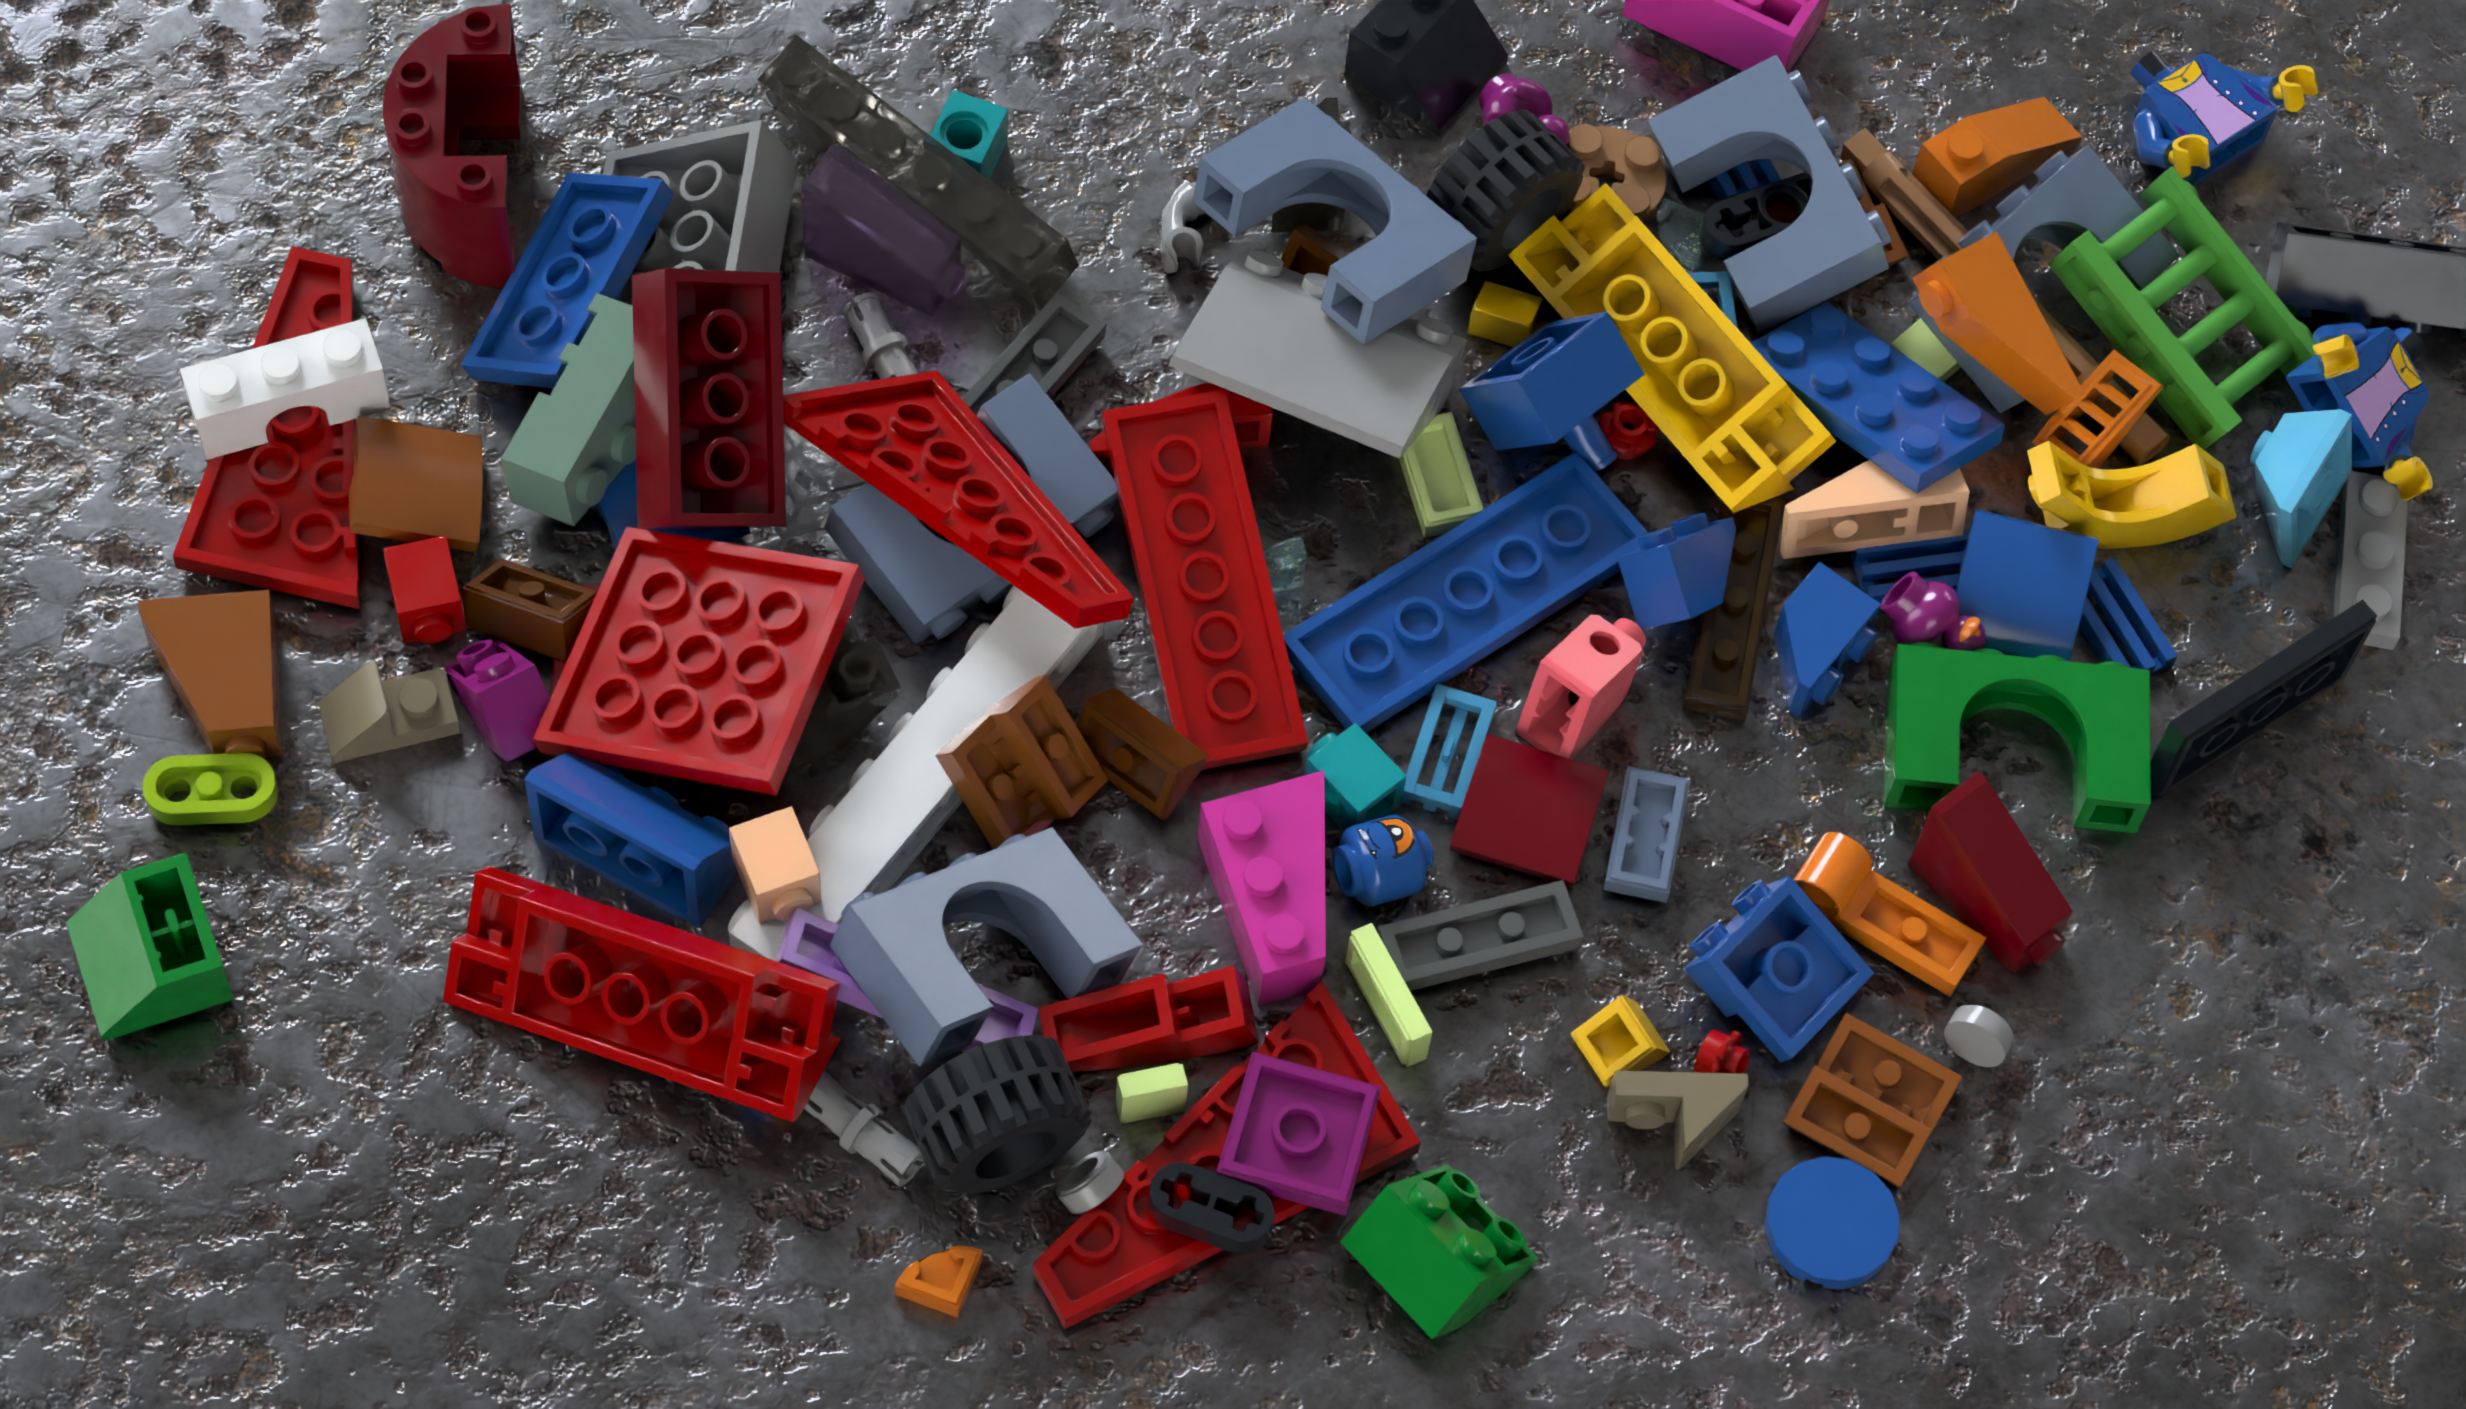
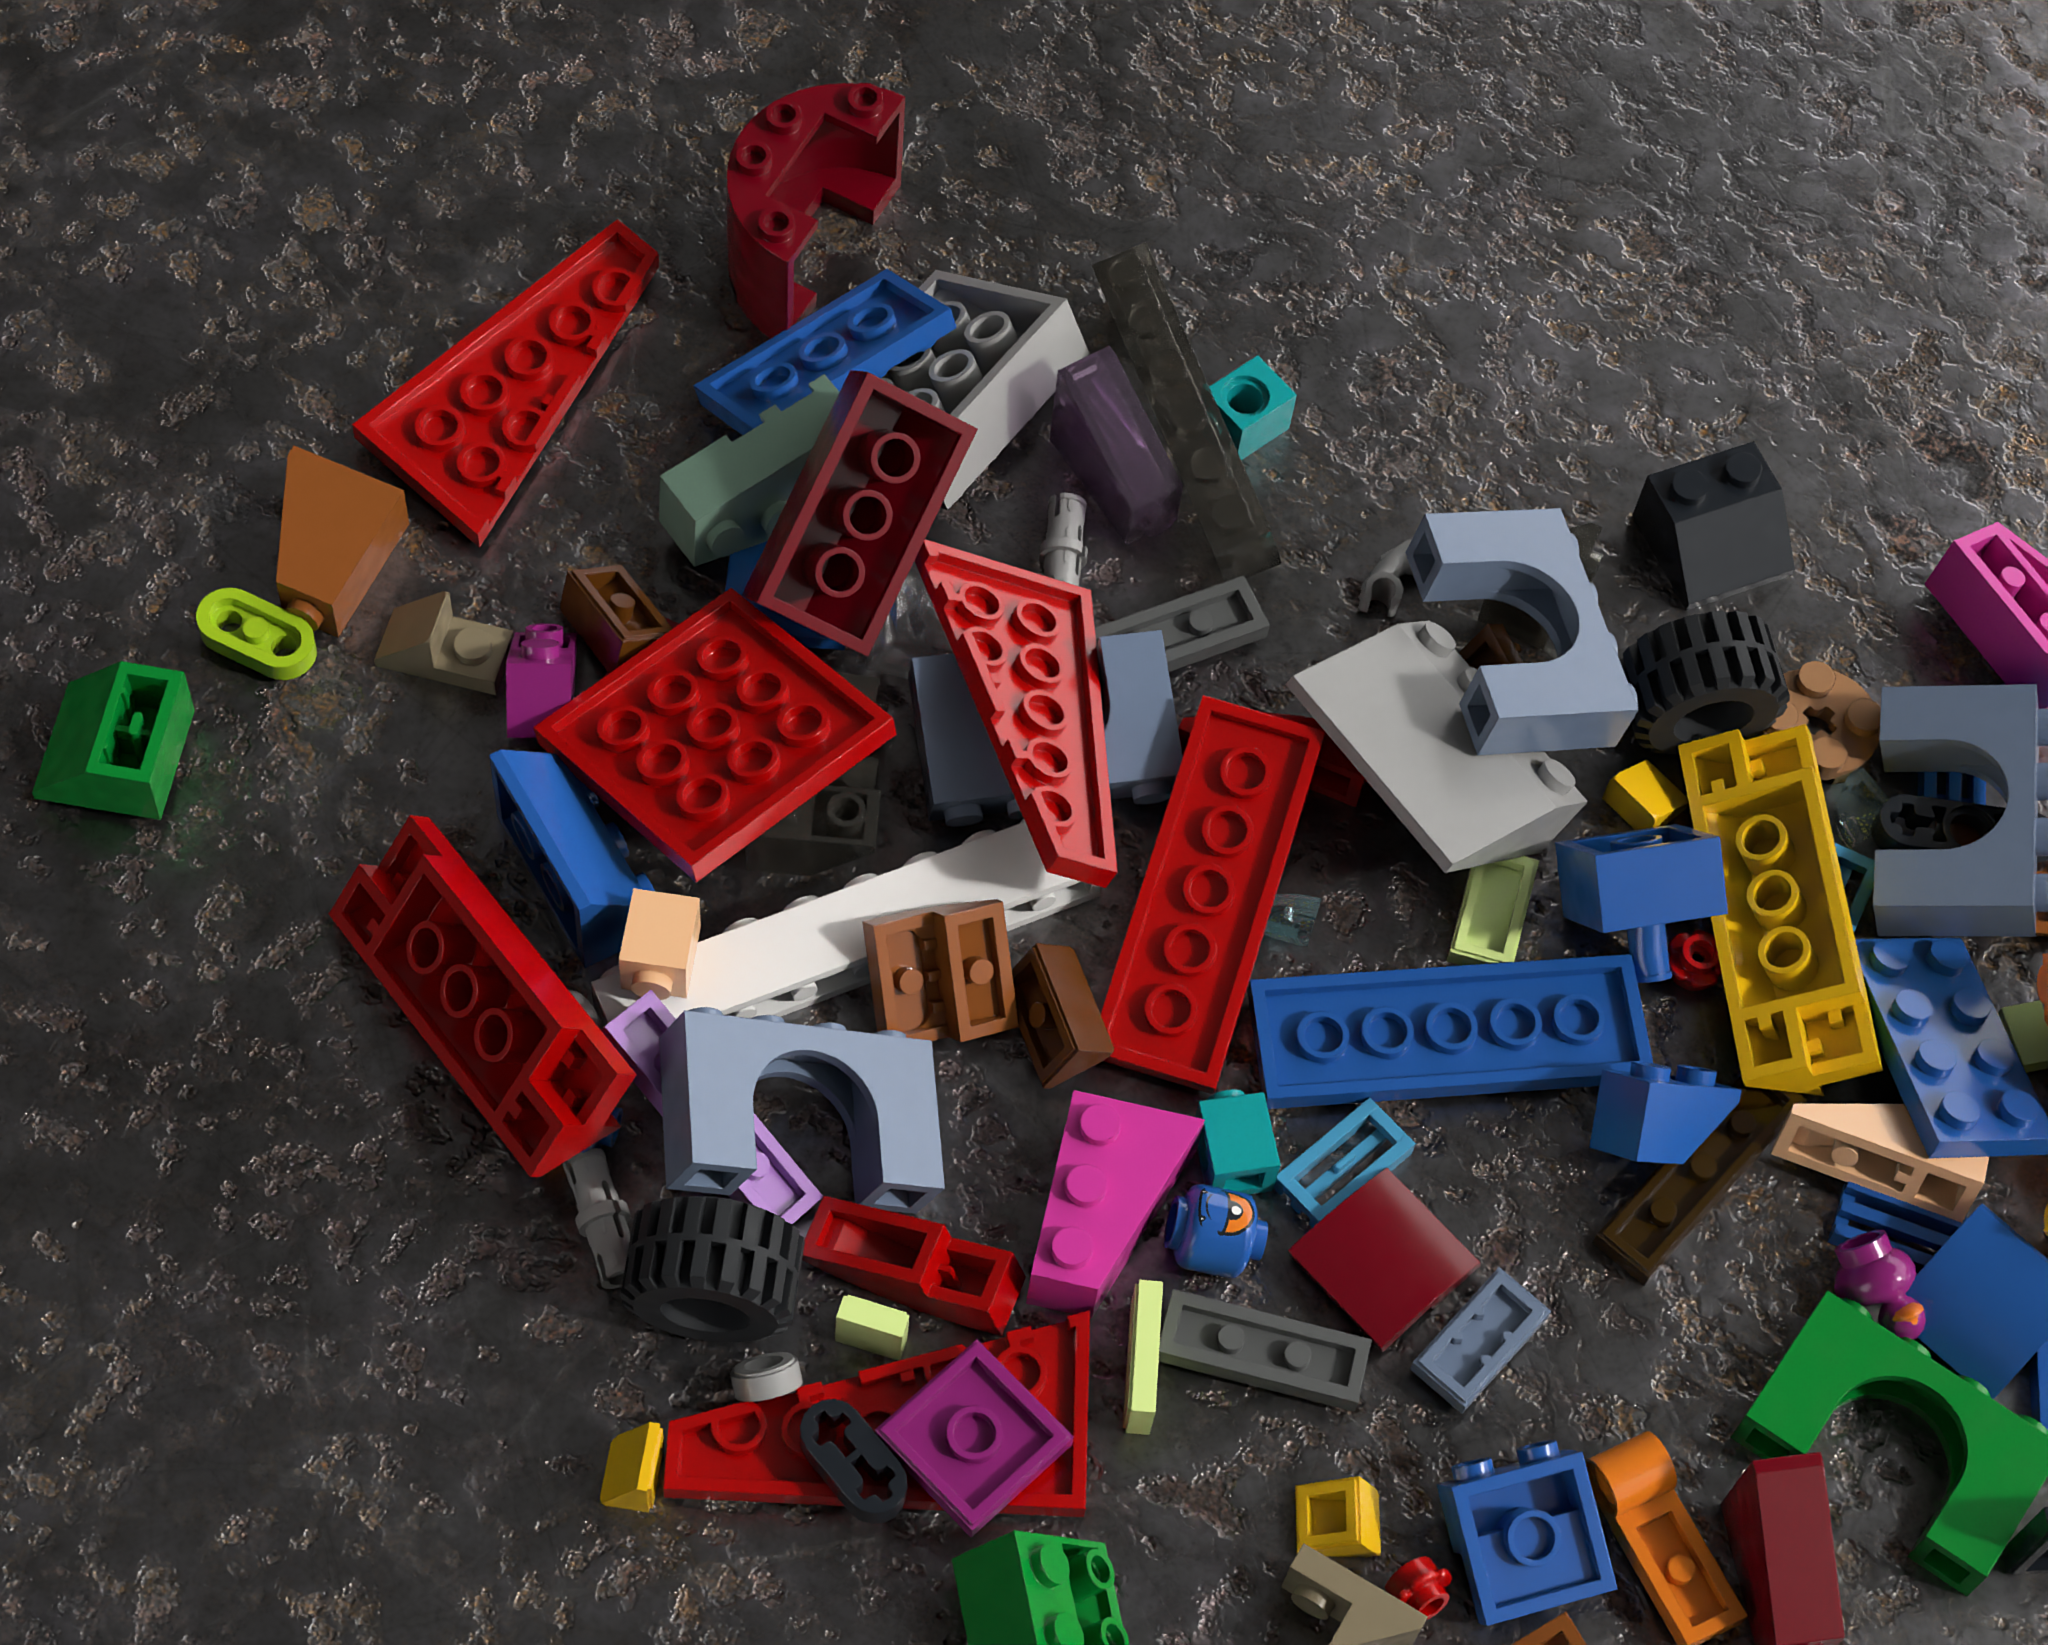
camera: 30 degrees right, 0 degrees up
white arch [180,318,391,460] -> none
dark orange slope [348,415,483,553] -> none
red brick [383,535,466,644] -> none
orange tile [895,1246,983,1318] -> none
magenta animal [1479,73,1570,146] -> none
coral torso [1515,615,1646,760] -> none
blue slope [1774,562,1881,718] -> none
none -> yellow slope [600,1422,665,1513]

